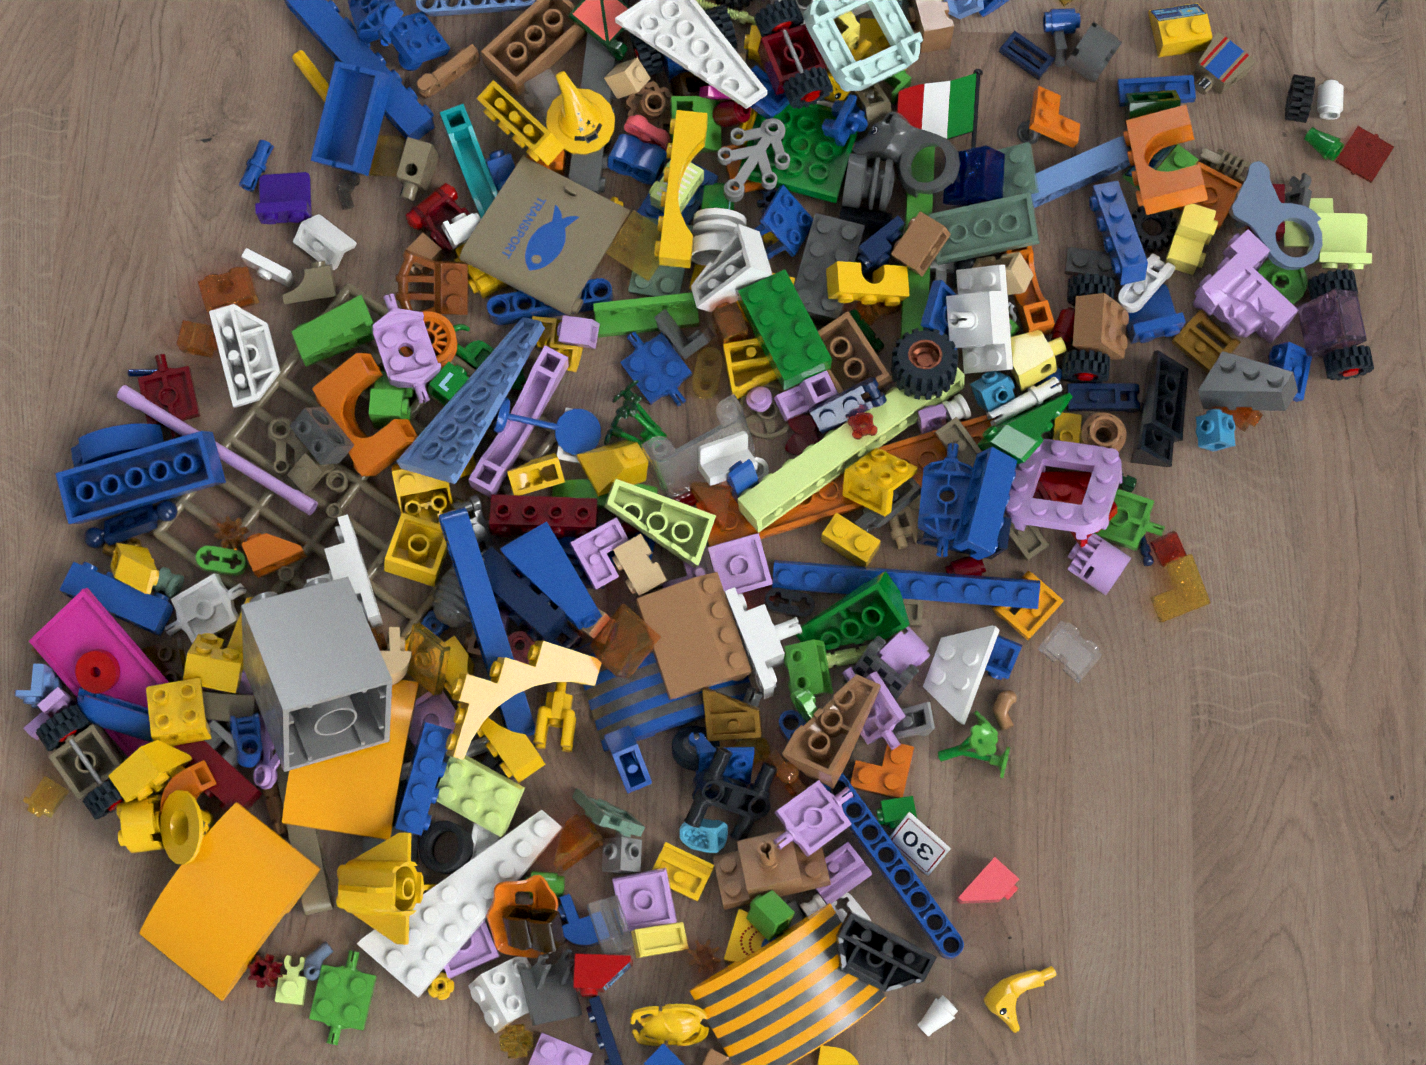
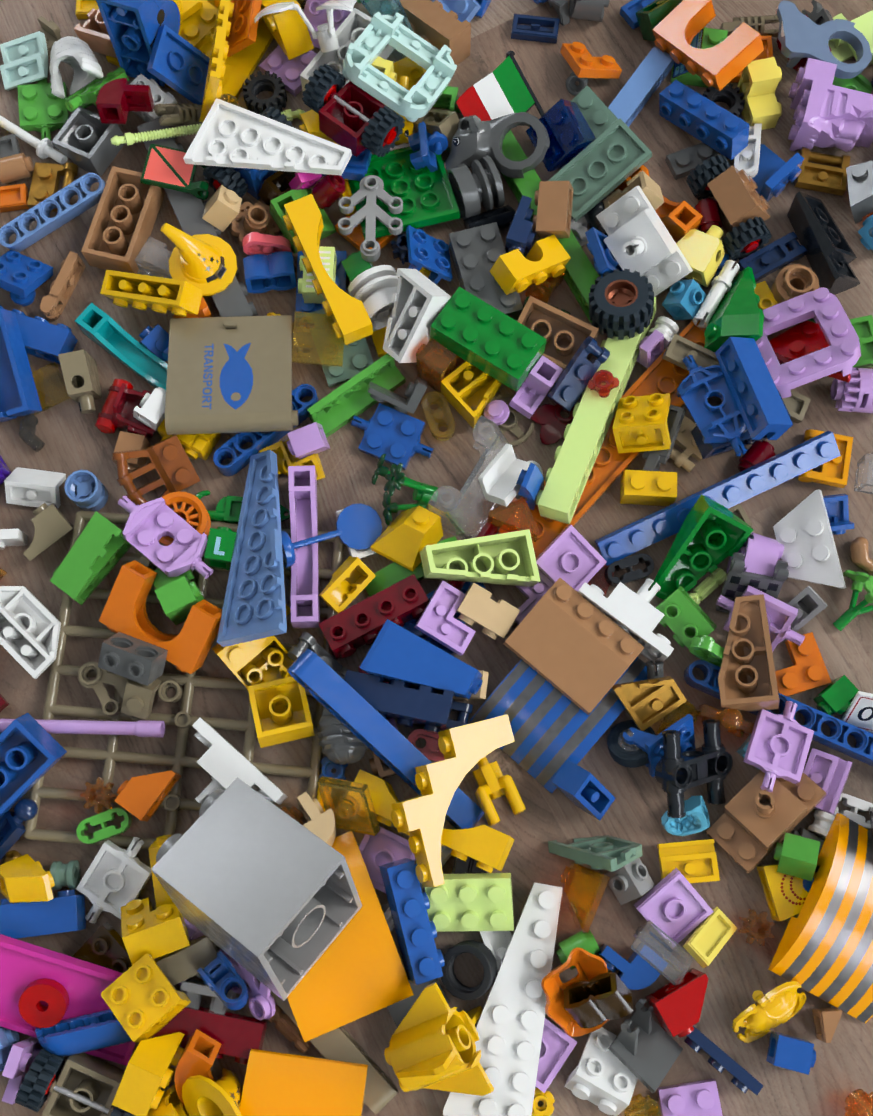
camera: 30 degrees left, 0 degrees up
clear orange slope [590,603,661,679] -> none
none -> medium blue wheel [64,470,108,512]

